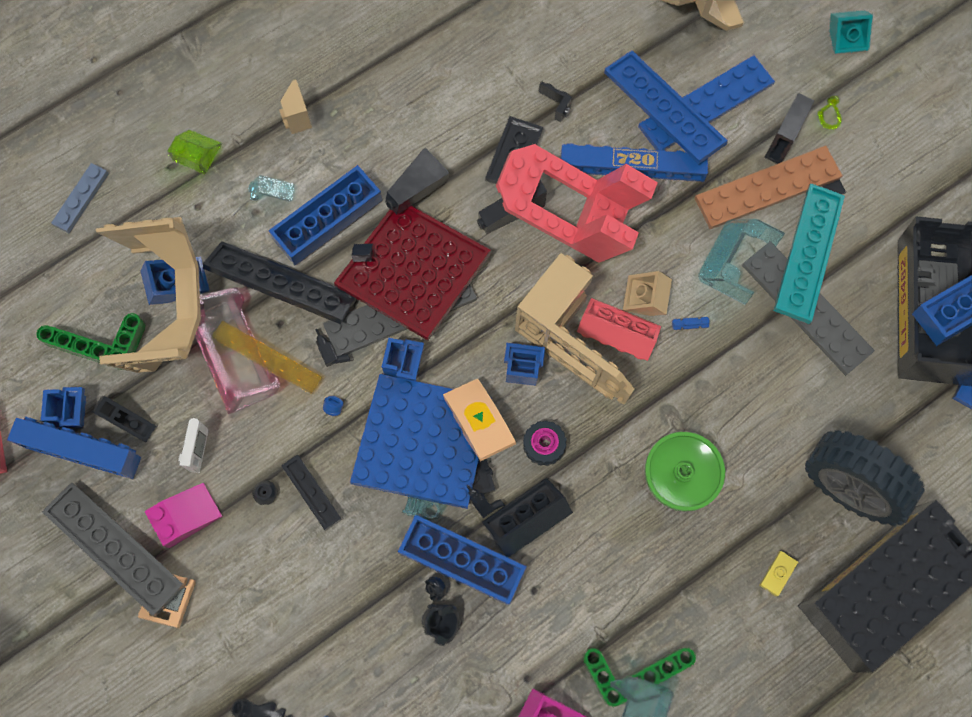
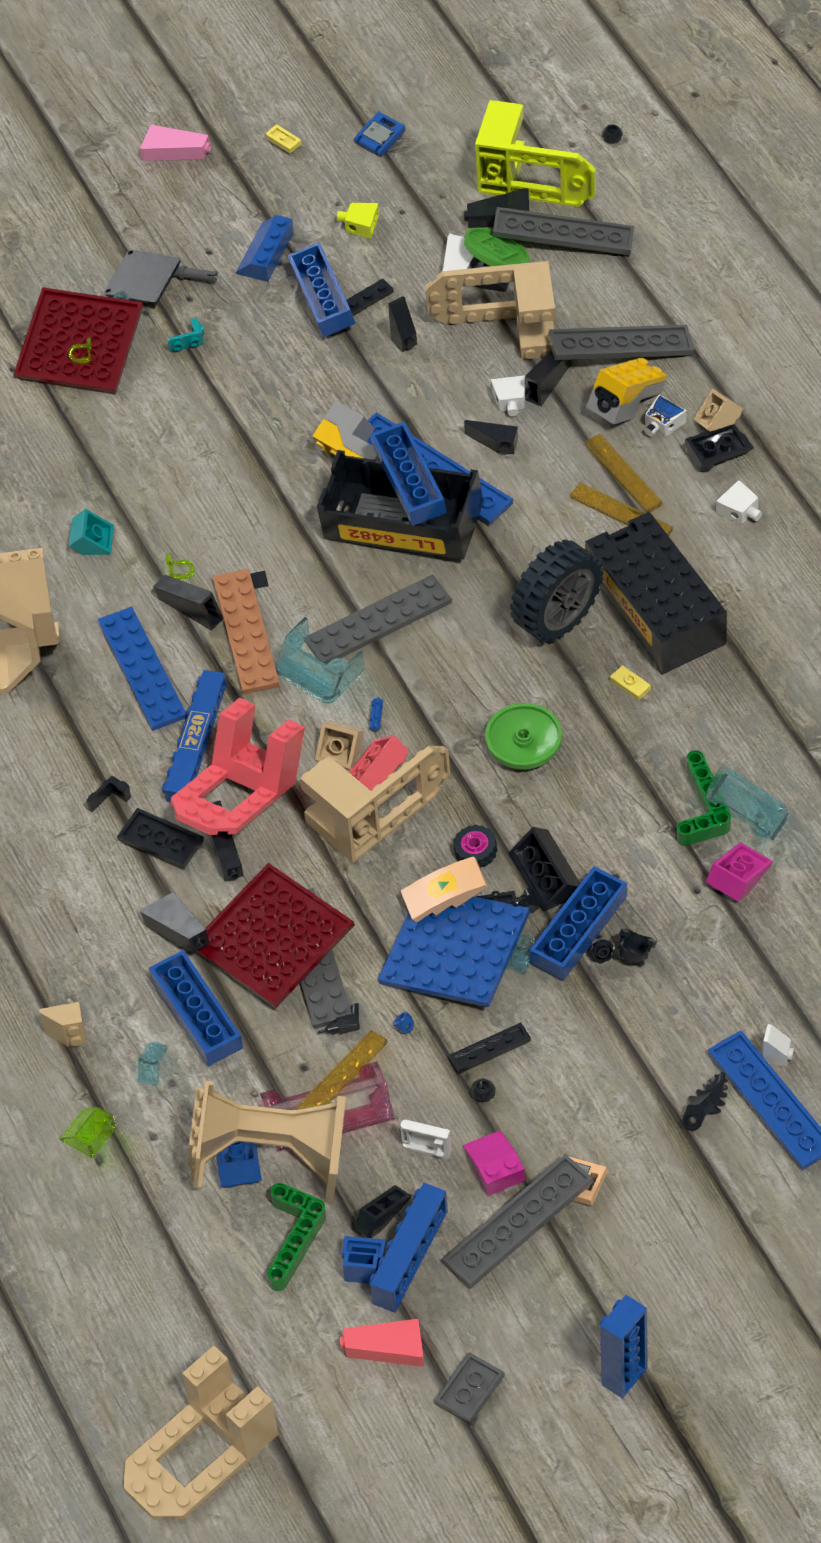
camera: 75 degrees left, 20 degrees down
sand blue plate [51,163,109,233] -> none
black plate [203,241,357,324] -> none
black slope [351,244,373,262] -> none
blue plate [382,338,424,381] -> none
blue plate [504,343,545,386] -> none
blue plate [604,50,728,164] -> none
teal plate [773,183,845,324] -> none

